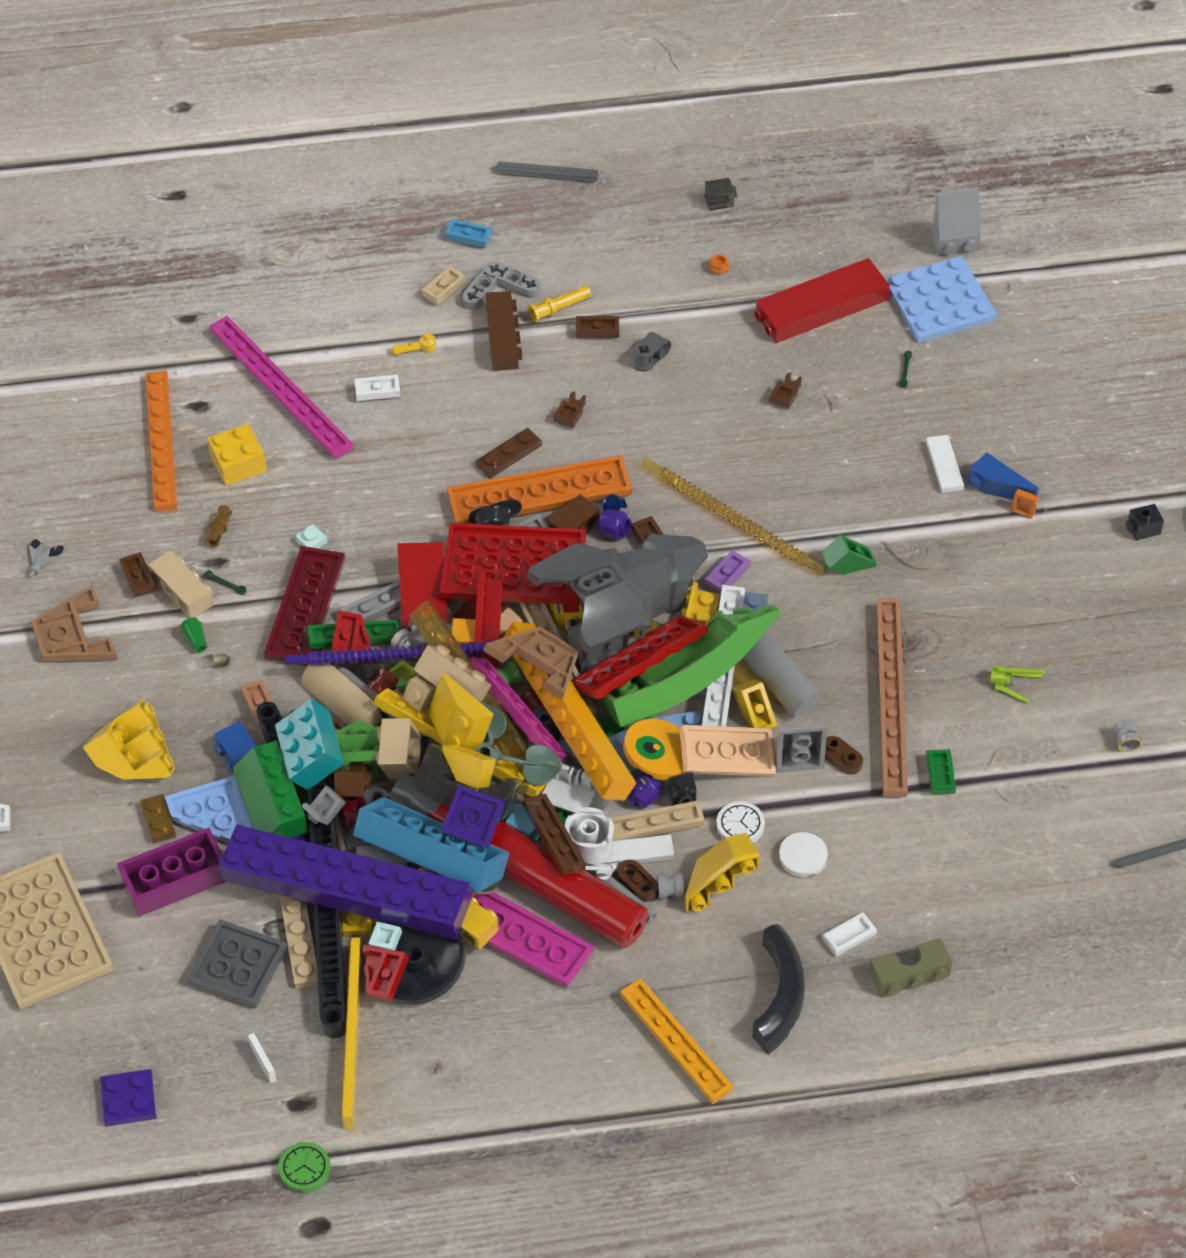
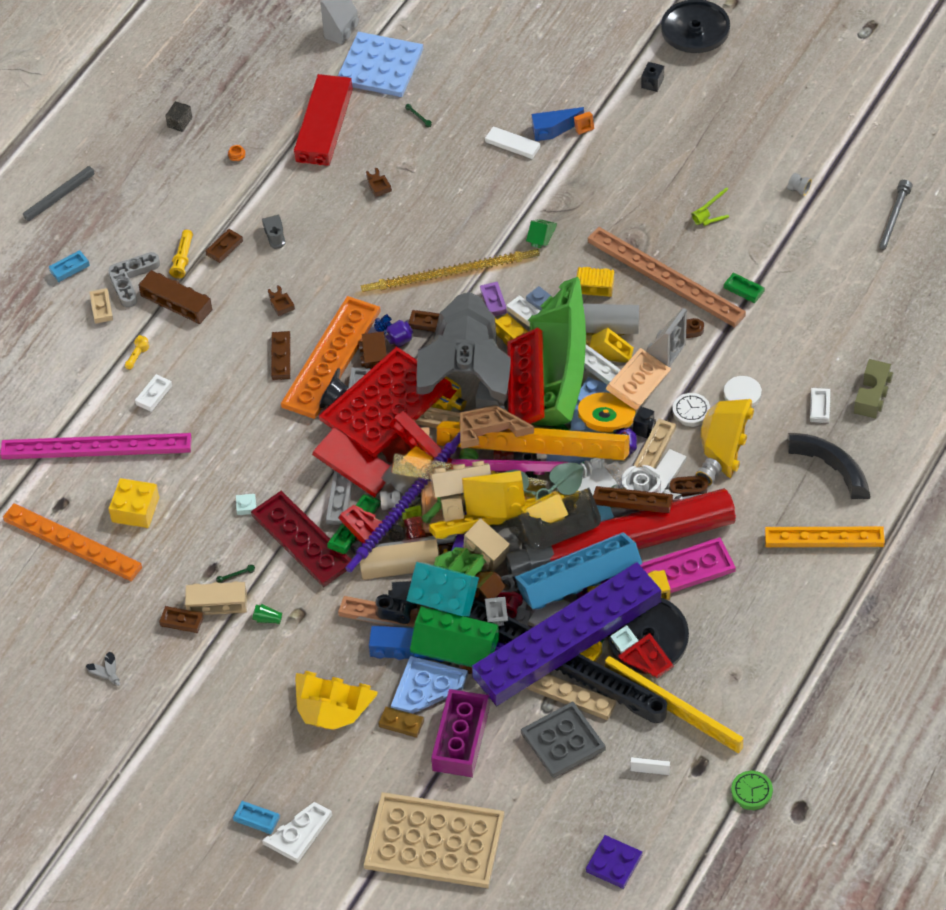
camera: 50 degrees left, 0 degrees up
medium nougat wing [31,585,117,662] -> none
pearl gold pin [205,505,232,548] -> none
dark purple plate [442,785,506,849] -> none
none -> yellow brick [576,267,614,297]

